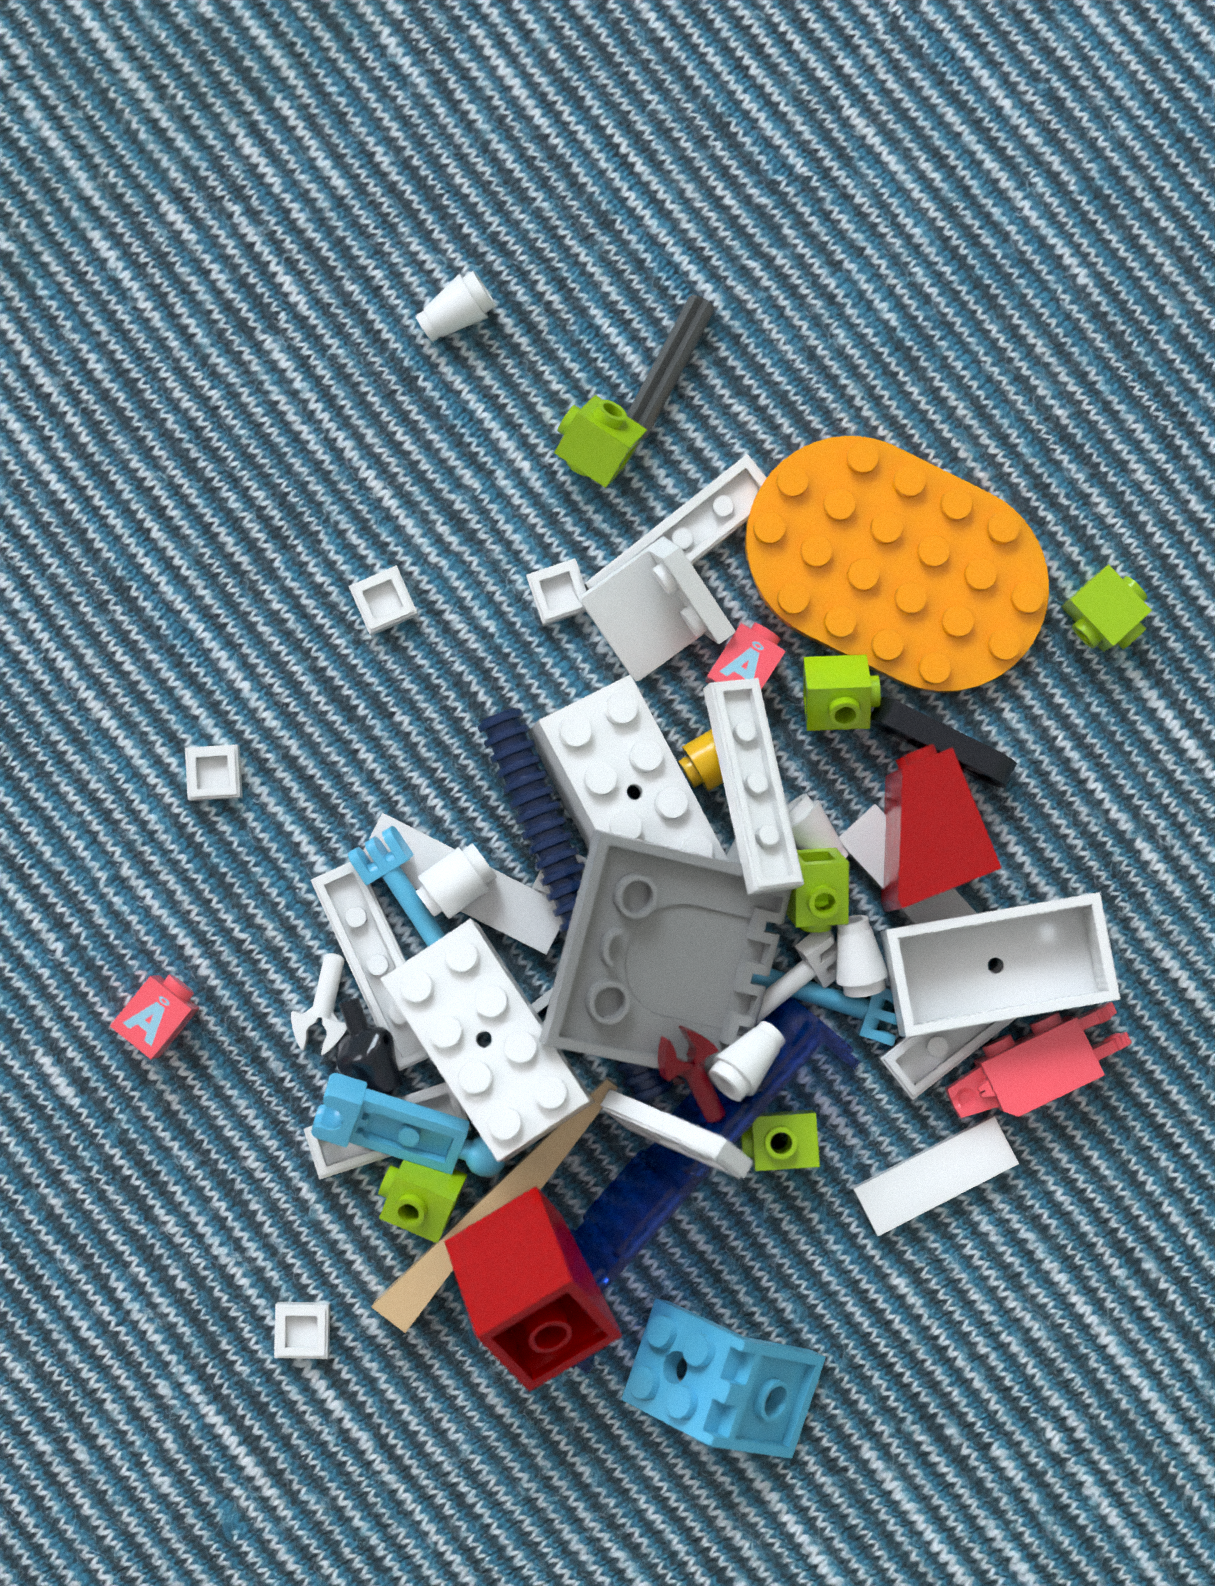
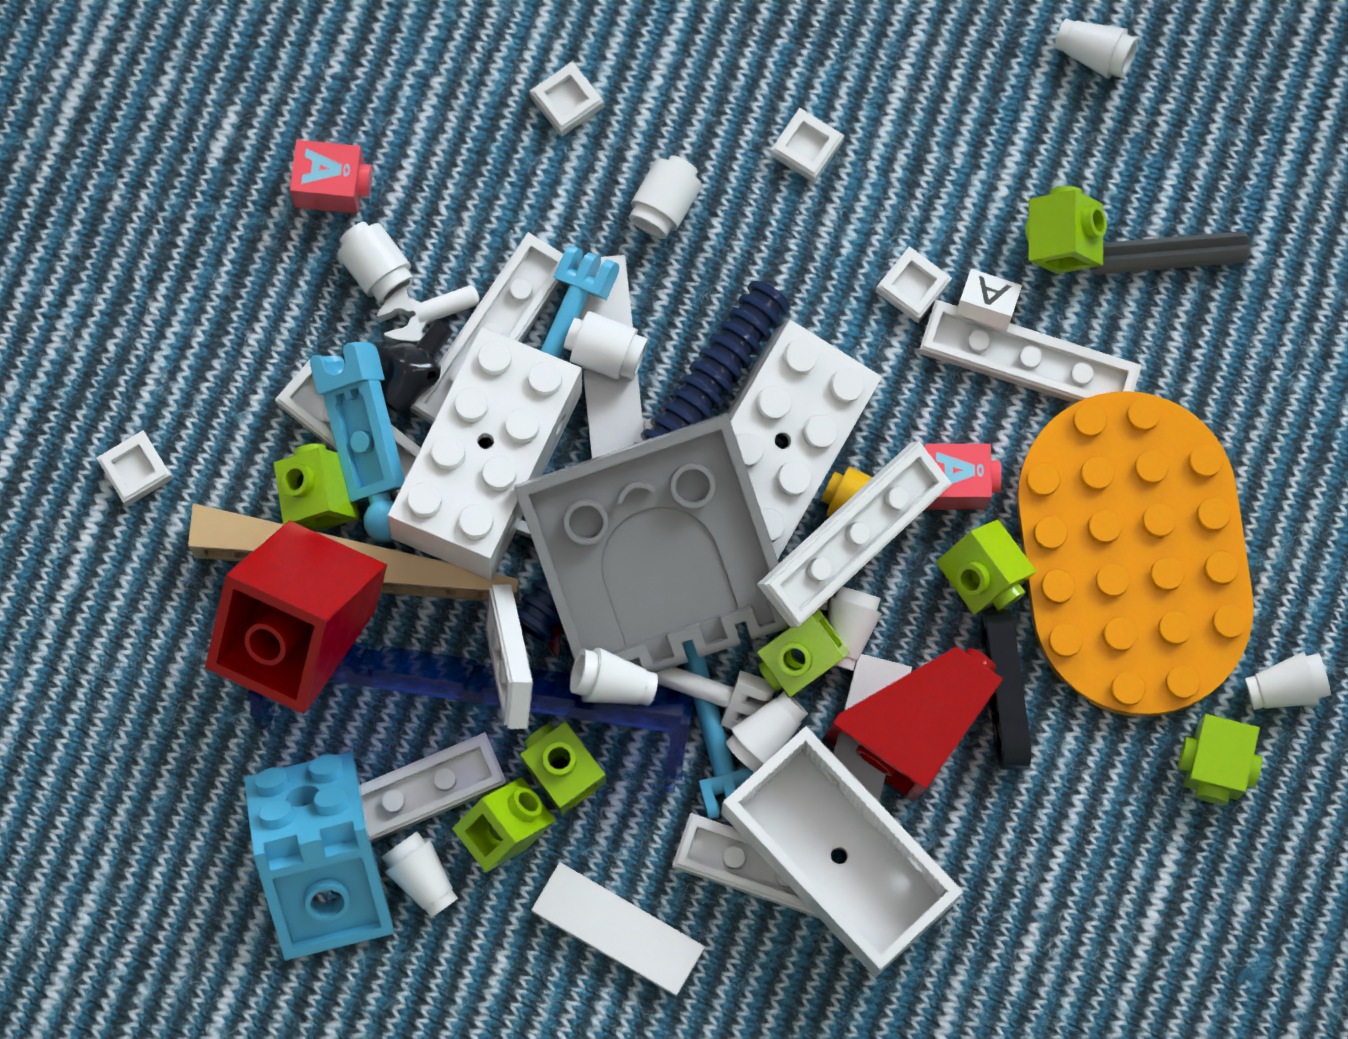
camera: 60 degrees right, 10 degrees down
white bracket [579,536,736,681] -> none
dark red bar [658,1025,726,1123] -> none
coral hinge [945,1002,1132,1118] -> none
none -> white brick [337,222,414,304]
none -> white tile [360,732,507,843]
none -> white cone [381,831,458,918]
none -> lime brick [452,777,556,872]
none -> white brick [629,155,702,239]
none -> white tile [956,269,1022,331]
none -> white cone [1245,651,1331,710]

